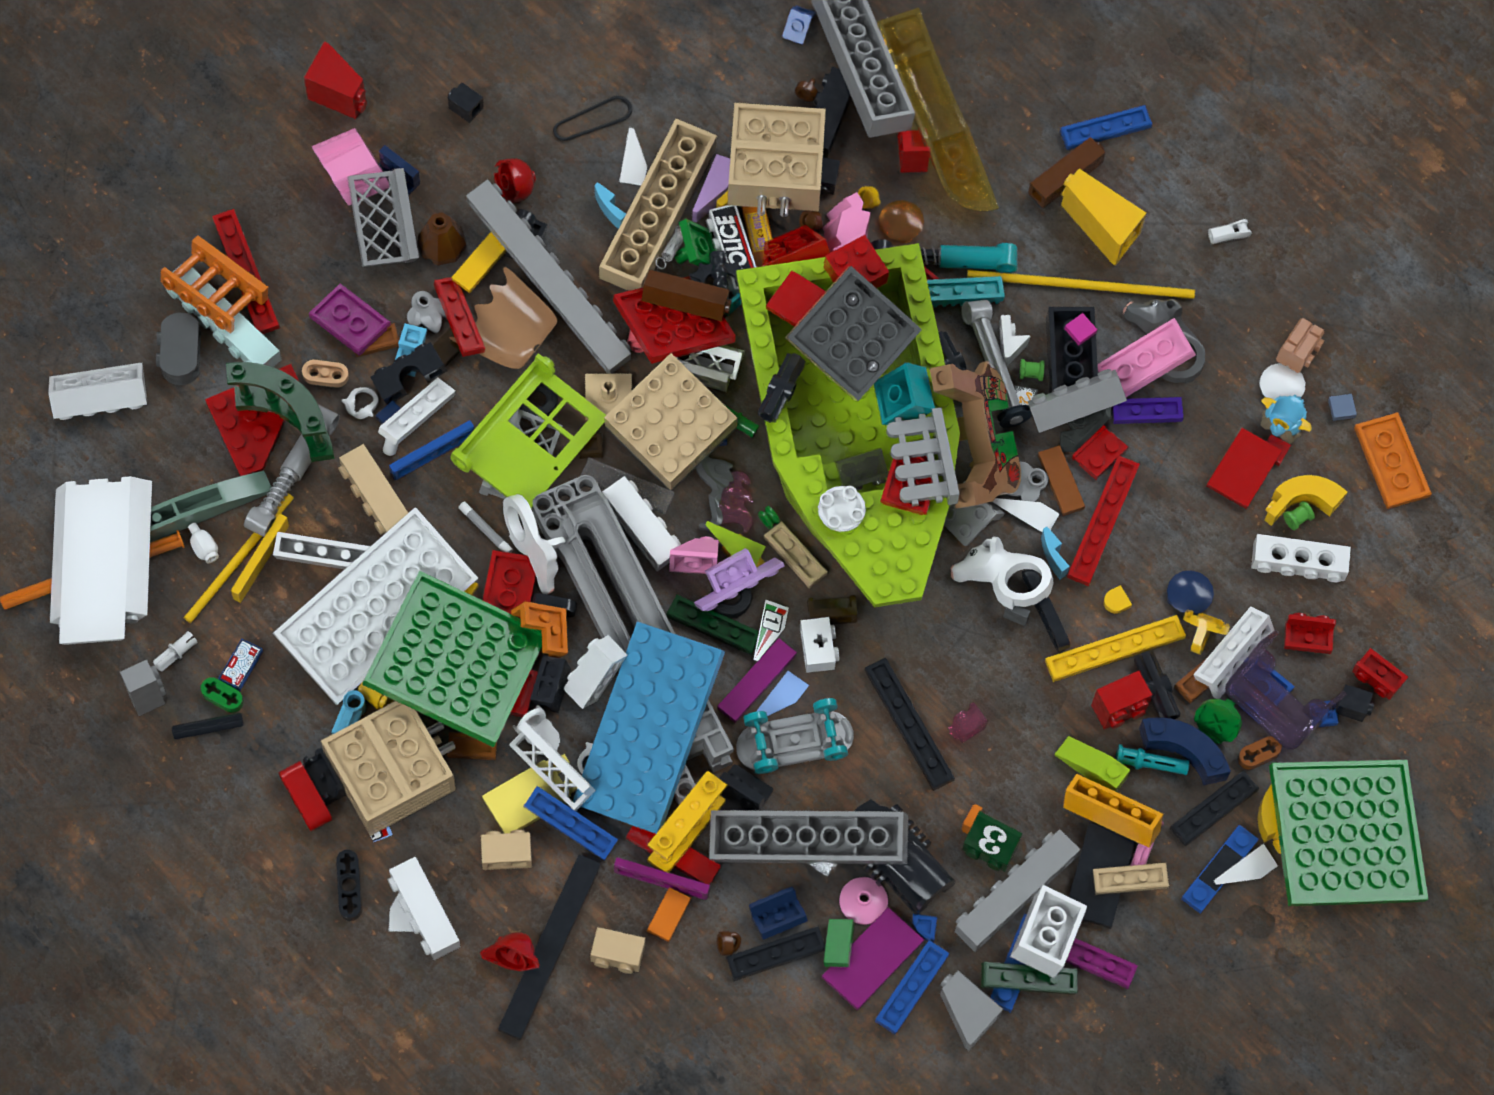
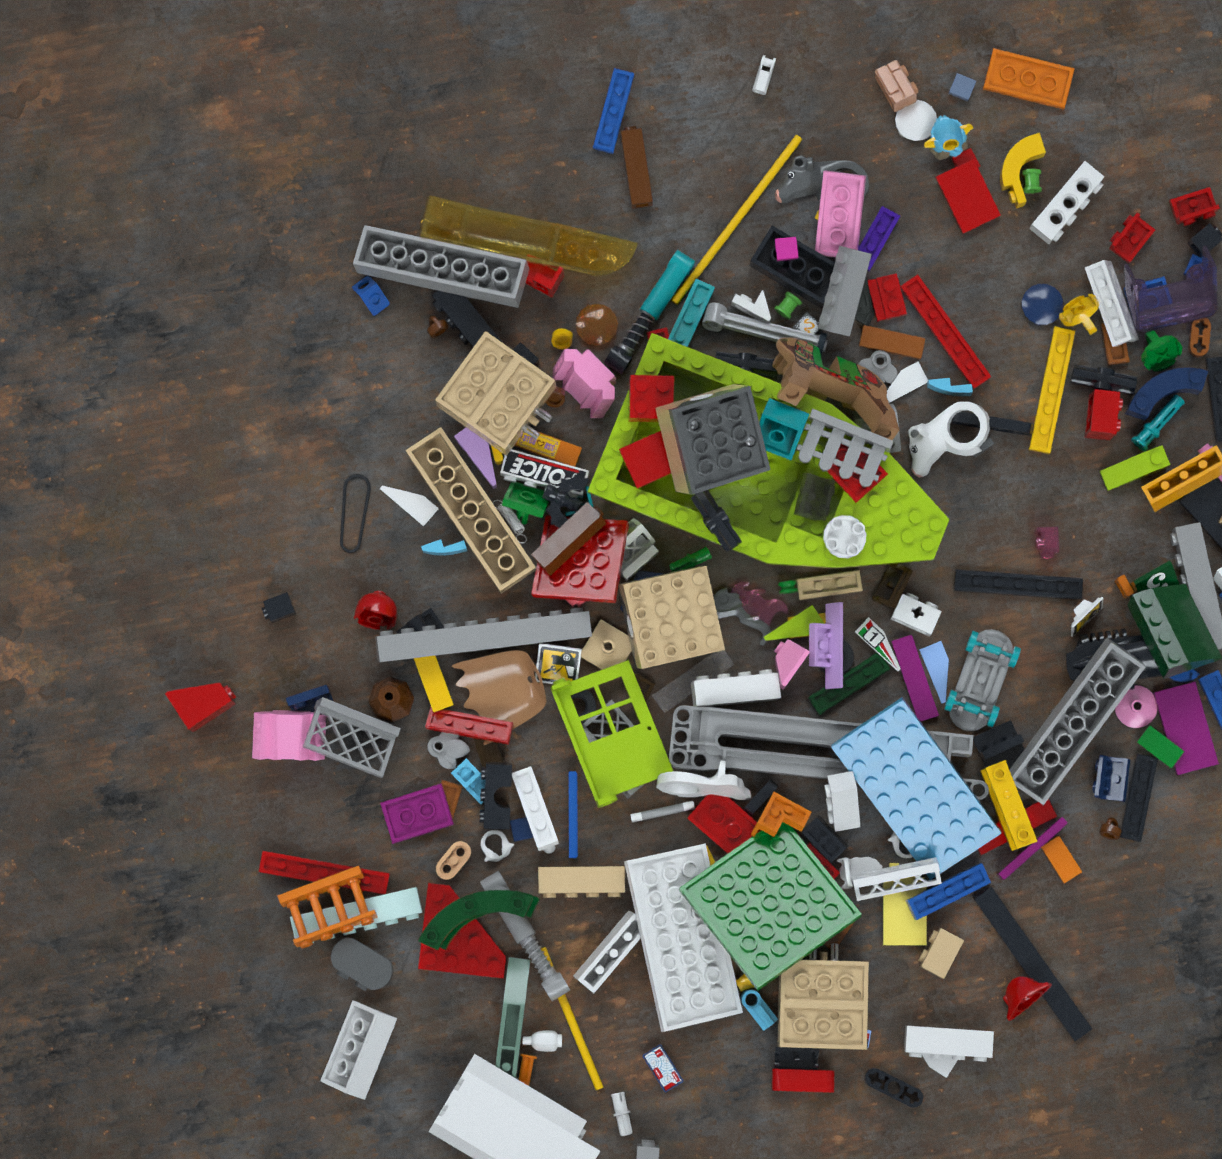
camera: 55 degrees left, 15 degrees up
black axle [172,713,244,740] -> none
green beam [201,677,243,713] -> none
yellow tile [231,514,289,603] -> none
tan brick [590,927,645,974] -> none
red wedge [763,225,830,266] -> none
yellow slope [1061,169,1146,266] -> none
yellow tile [1104,585,1132,614] -> none
none -> piece [535,643,582,684]
none -> white piece [1071,597,1103,637]
none -> dark green slope [1127,584,1222,679]

